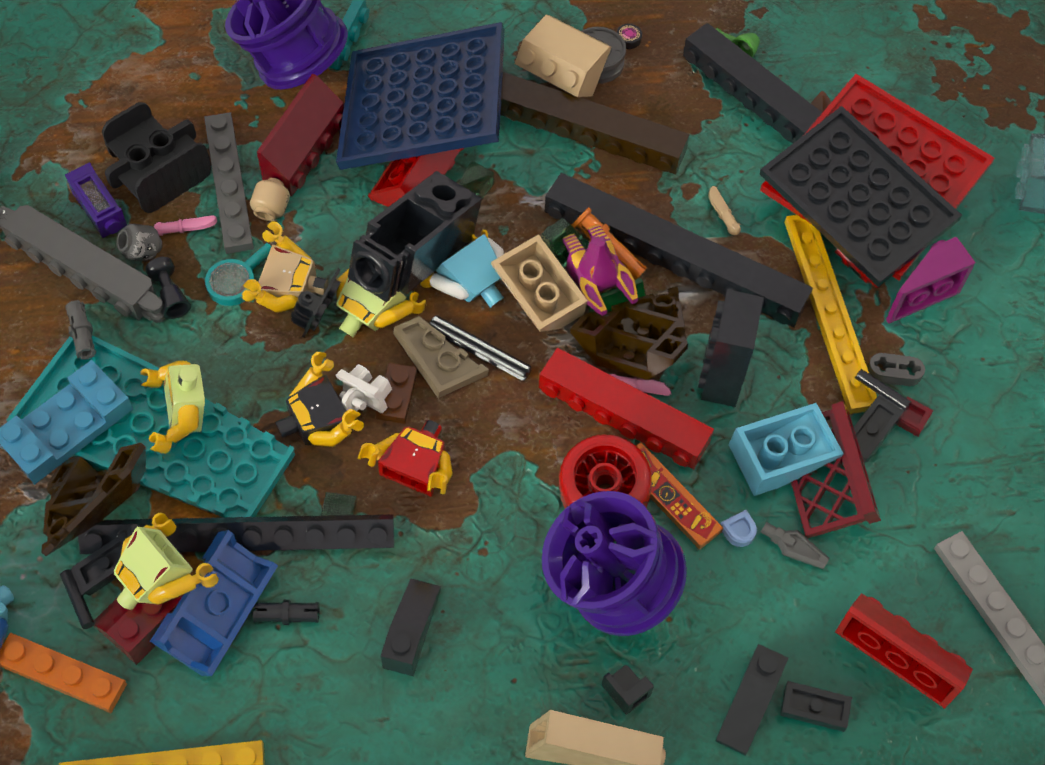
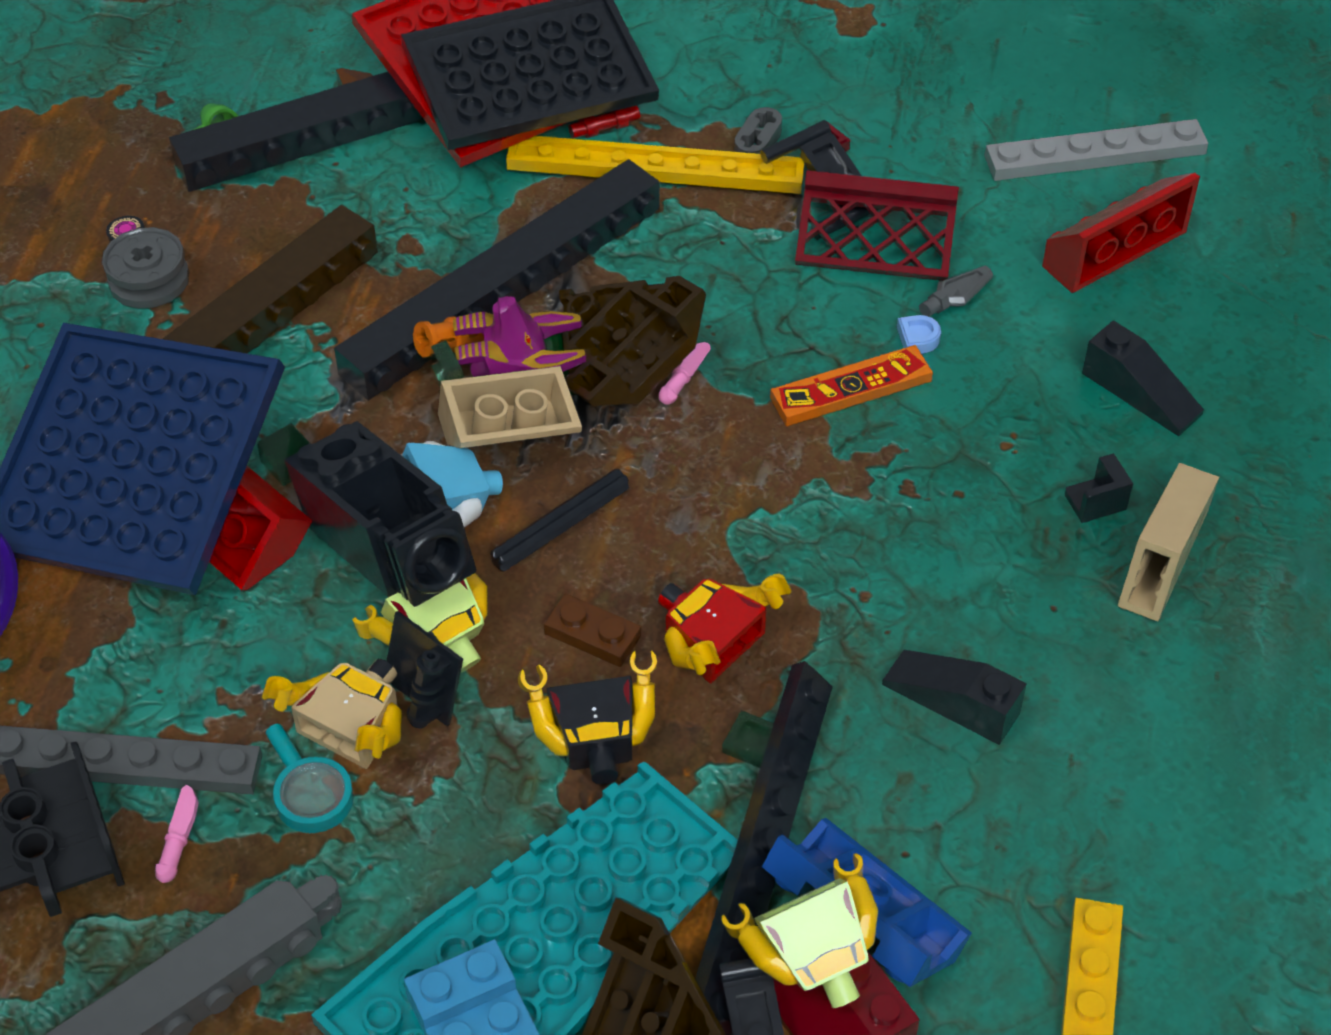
camera: 70 degrees left, 10 degrees down
dark purple window [65,162,127,238] -> none
dark grey pin [65,300,96,359] -> none
dark grey head [117,224,162,262] -> none
torso [140,360,205,454] -> none
black piece [145,257,191,319] -> none
tan head [250,178,290,221] -> none
black pin [253,599,320,625] -> none
dark red slope [257,74,344,197] -> none
white hips [336,364,392,413] -> none
dark tan wing [393,316,489,398] -> none
tan slope [514,15,611,97] -> none
red brick [539,348,714,470] -> none
dark purple wheel [542,491,687,636] -> none
red wheel [559,435,652,508] -> none
black brick [698,290,764,407] -> none
tan piece [708,186,741,235] -> none
medium azure slope [729,403,844,496] -> none
black plate [780,681,852,732] -> none
magenta slope [886,237,976,324] -> none

